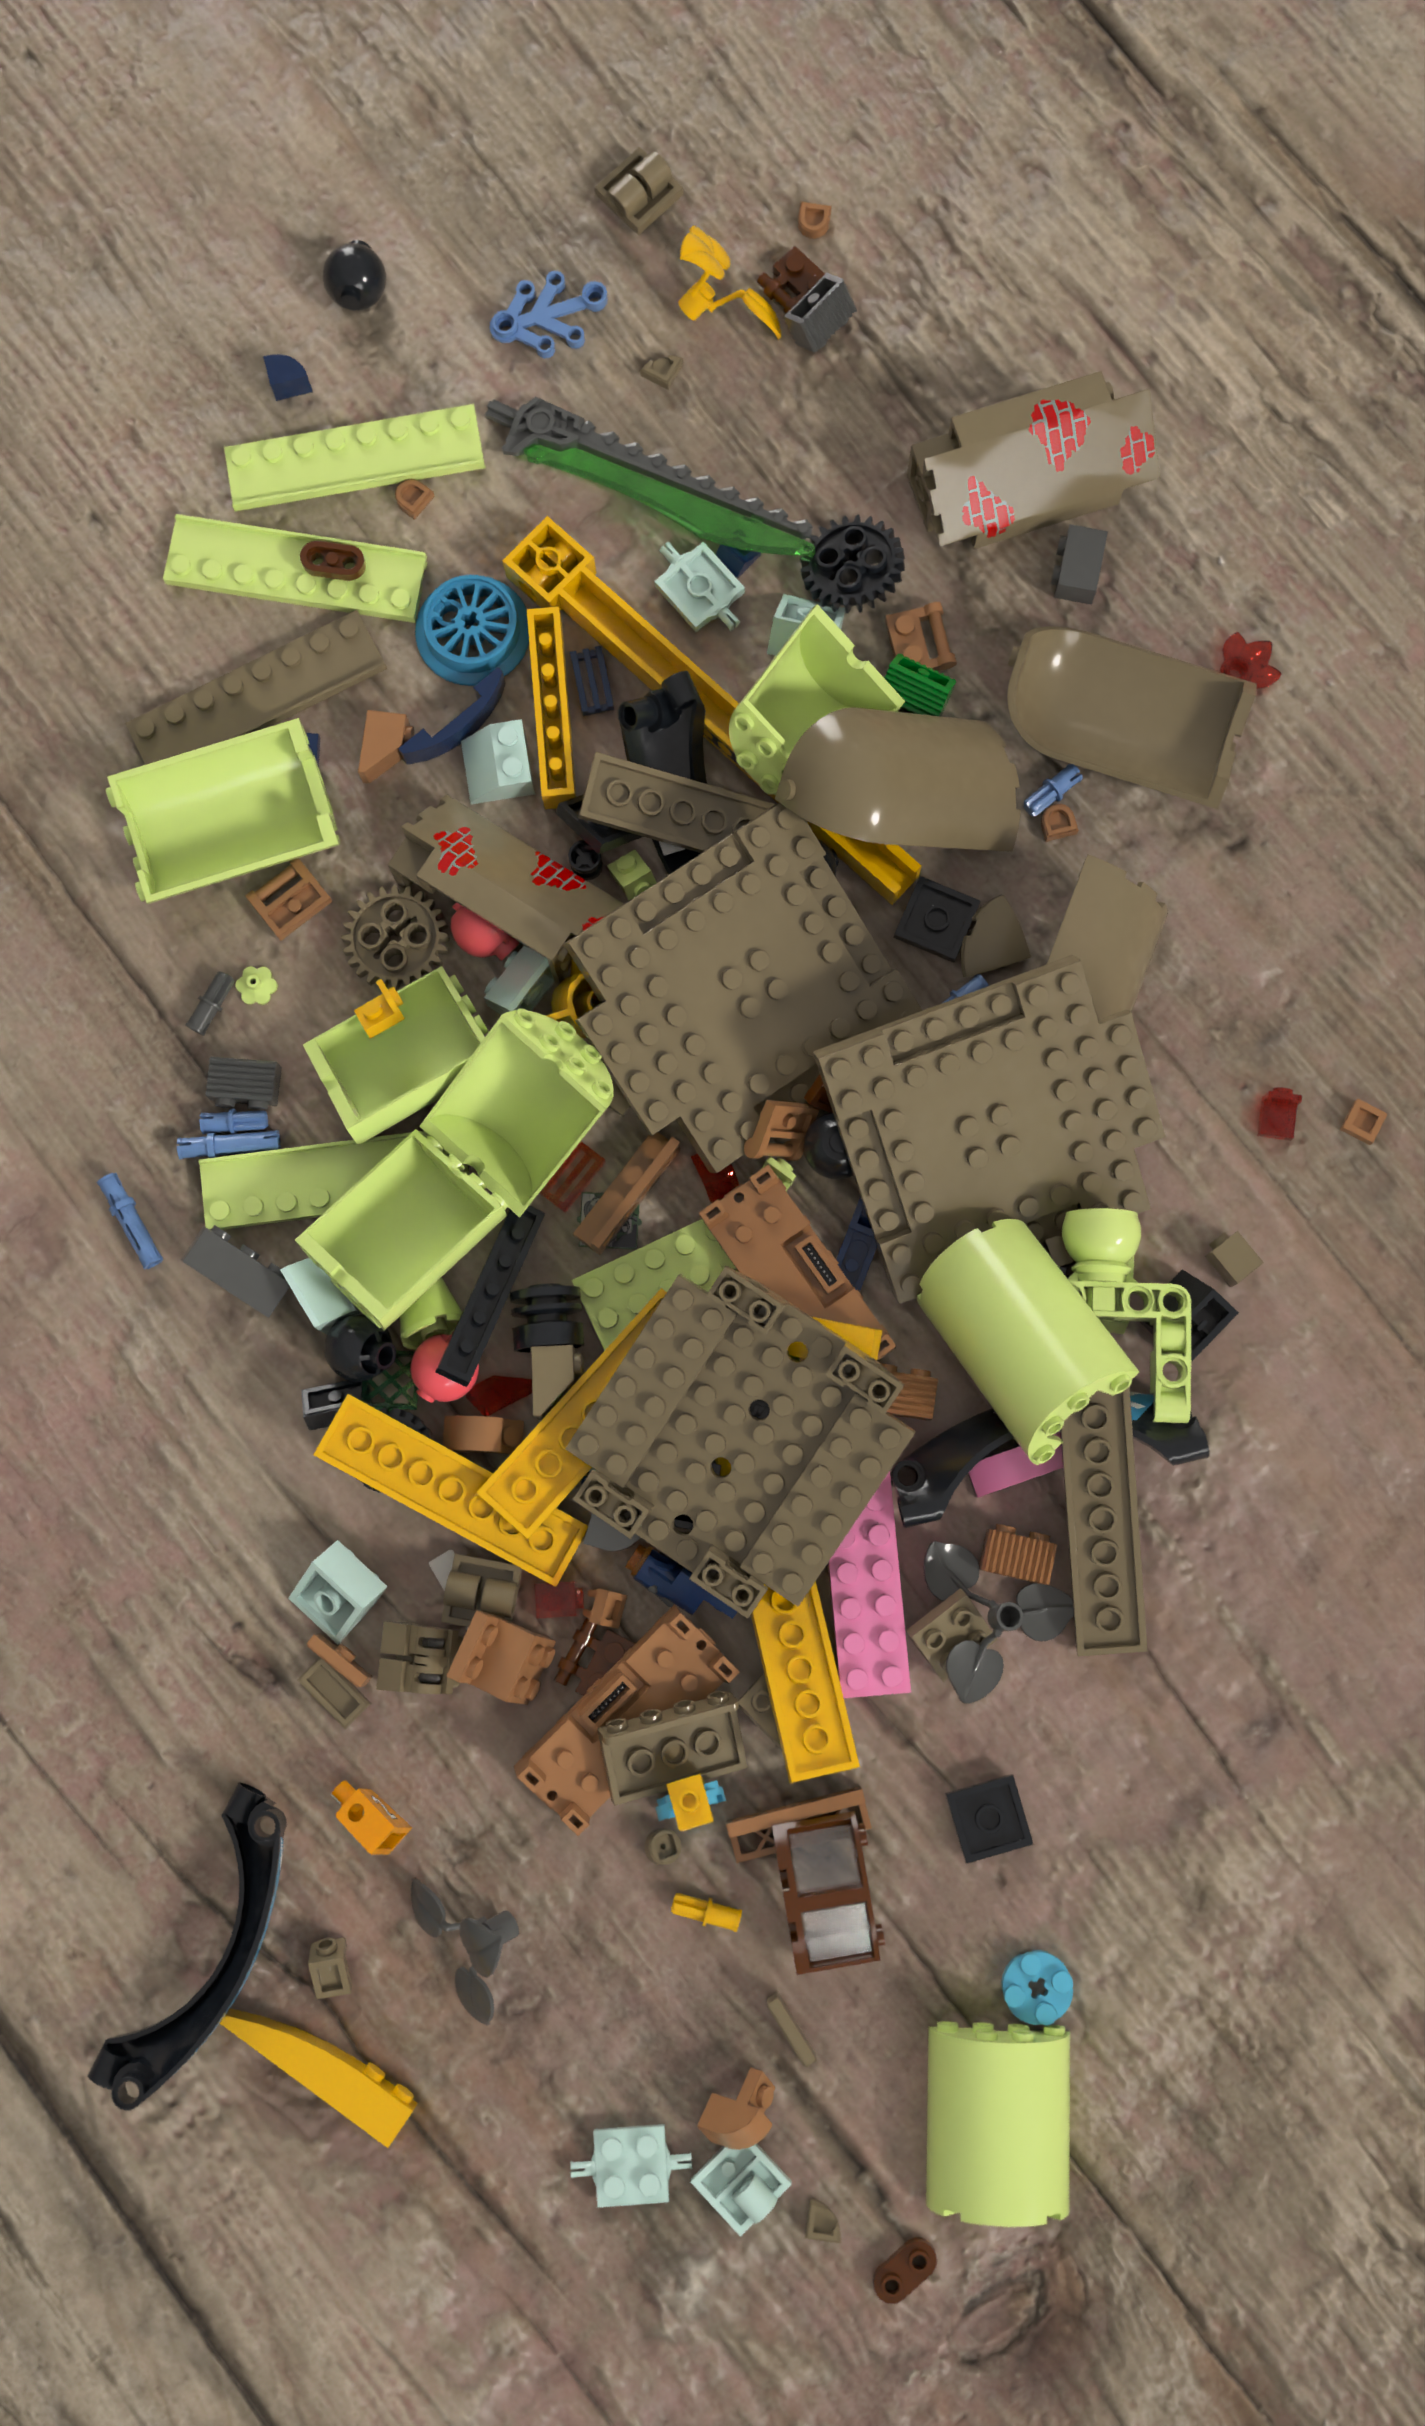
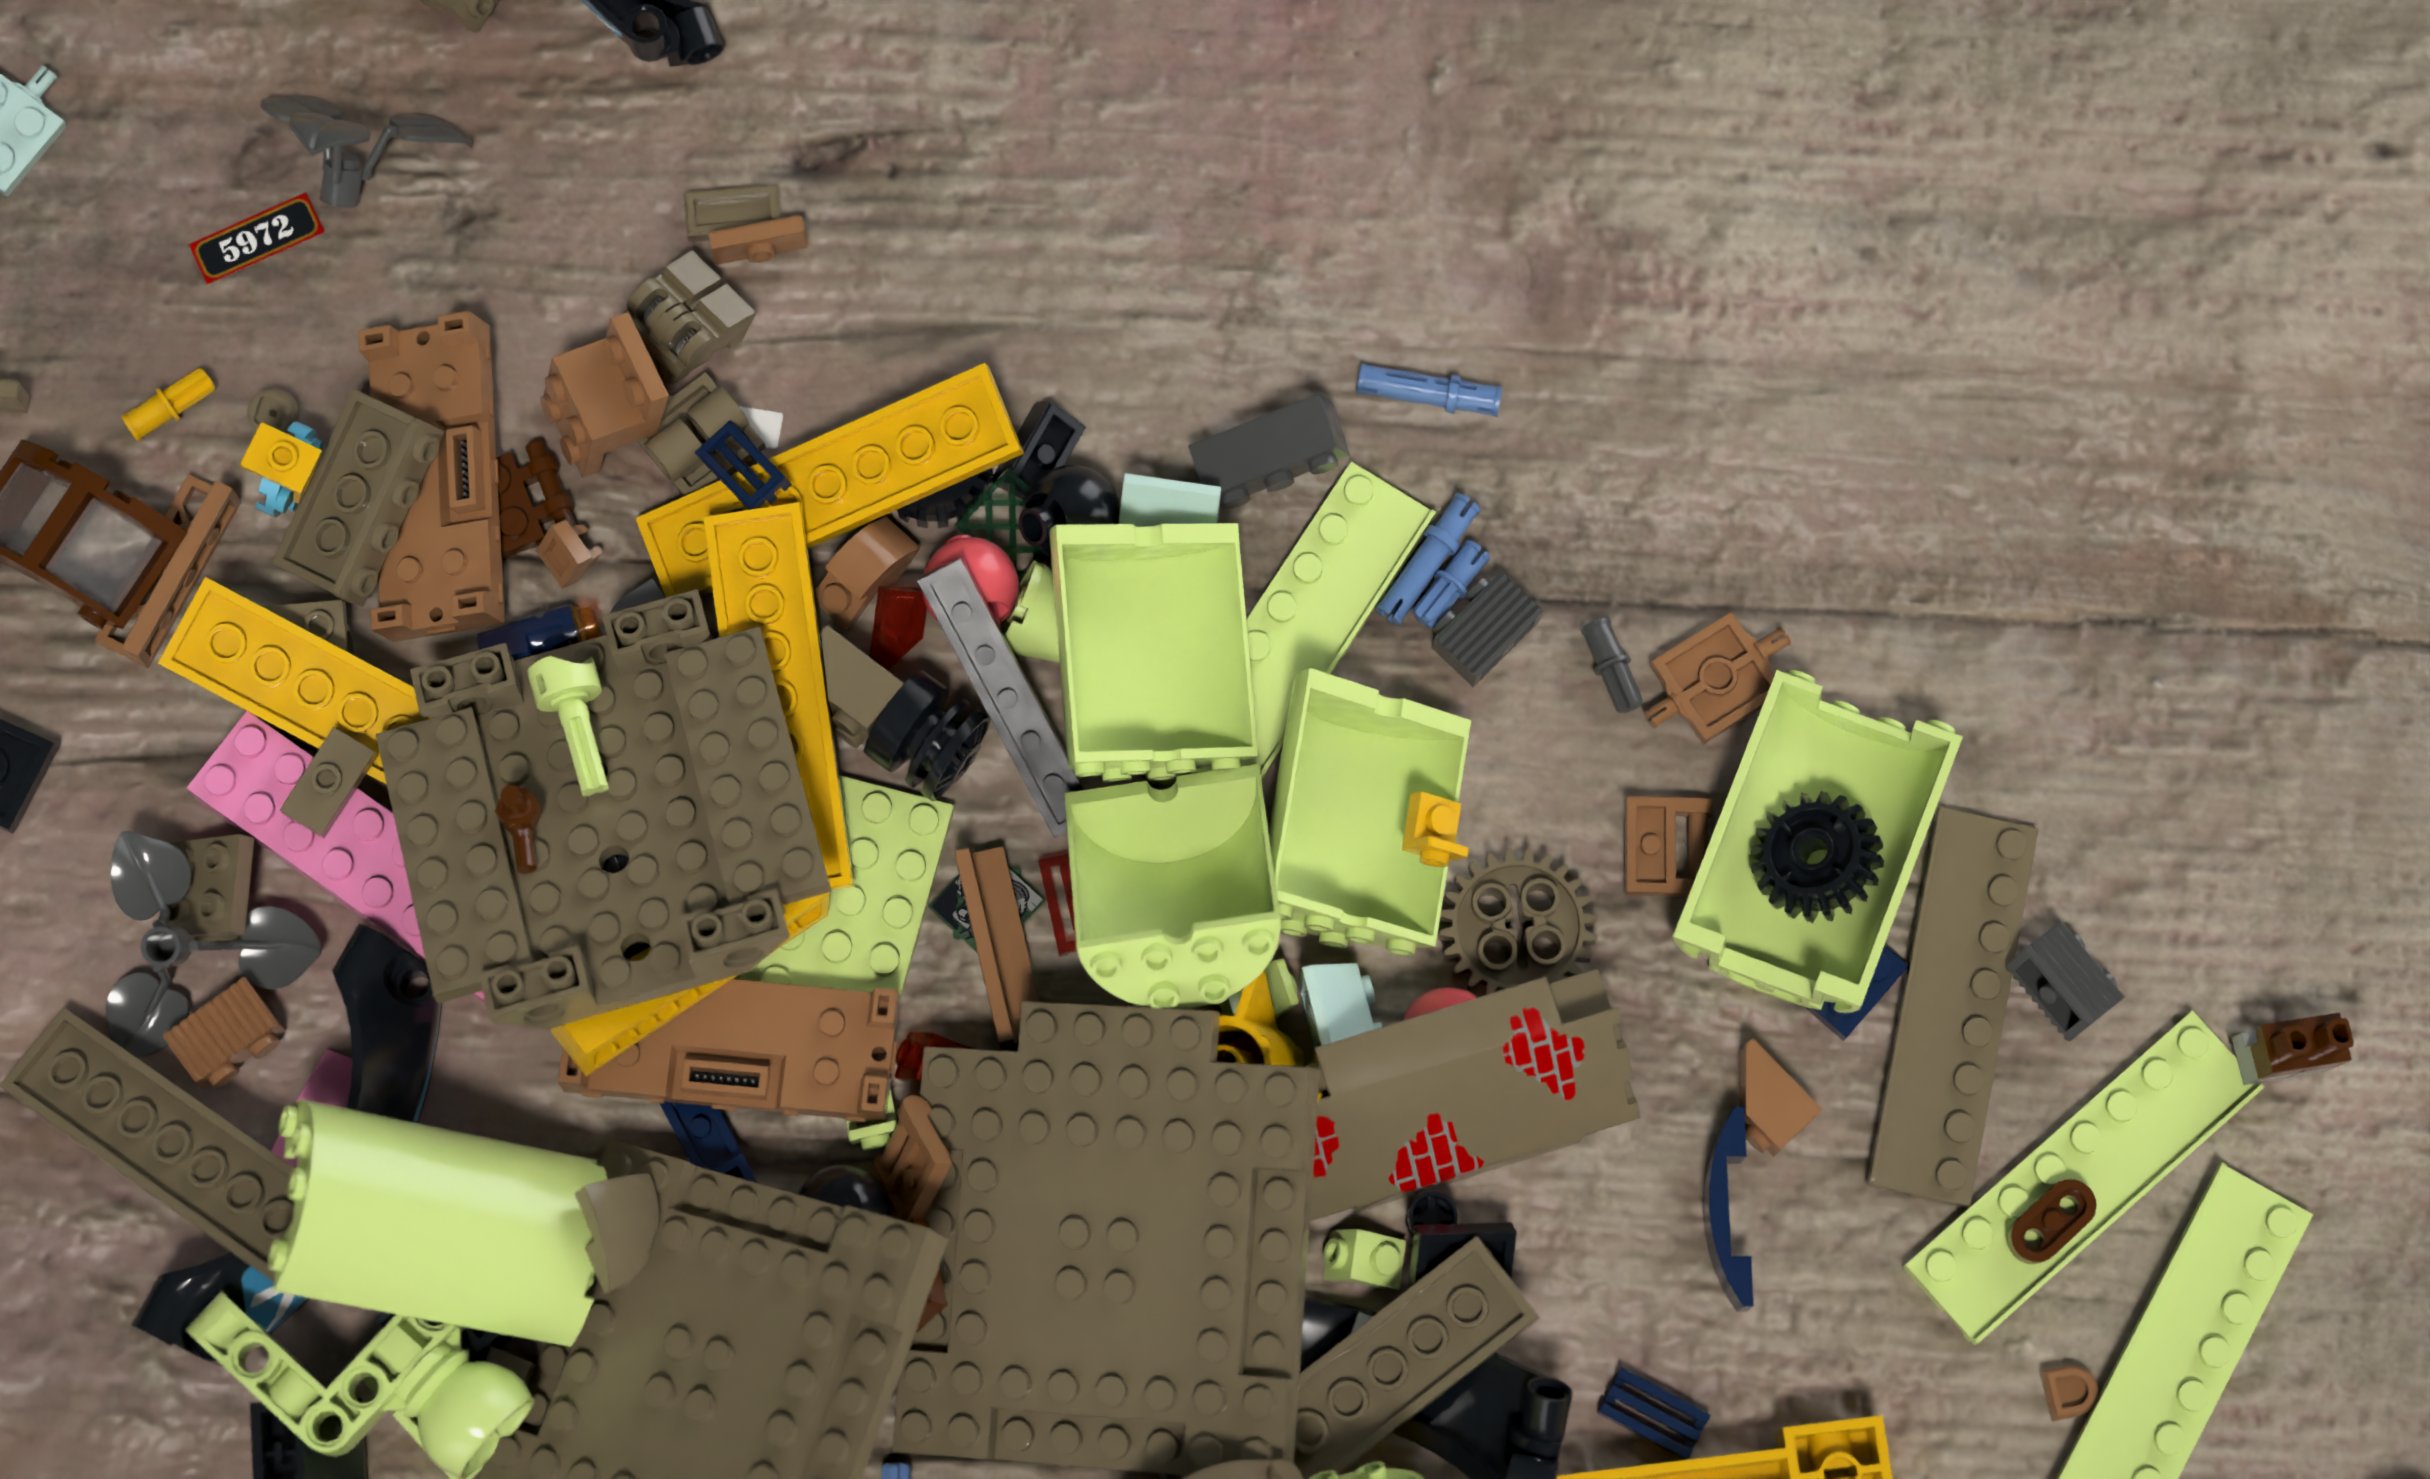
camera: 120 degrees right, 5 degrees down
yellowish green plant [235,966,278,1005] -> none
dark blue brick [263,354,313,401] -> none
light aqua slope [288,1540,388,1645] -> none
light orange torso [331,1780,412,1855] -> none
dark azure piece [415,575,529,686] -> none
light aqua slope [461,719,535,805] -> none
yellow brick [527,606,576,809] -> none
clear red bracket [534,1581,584,1619] -> none
medium nougat brick [880,1363,938,1421] -> none
none -> sticker [188,192,325,285]
none -> dark tan plate [279,727,378,838]
none -> reddish brown piece [494,785,543,874]
none -> yellowish green piece [527,656,609,796]
none -> dark tan brick [574,1173,659,1294]
none -> dark blue tile [694,421,792,510]
none -> medium nougat plate [1644,611,1791,745]
none -> black gear [1751,790,1884,923]
none -> dark grey brick [2006,921,2125,1041]
none -> reddish brown hips [2232,1012,2354,1085]

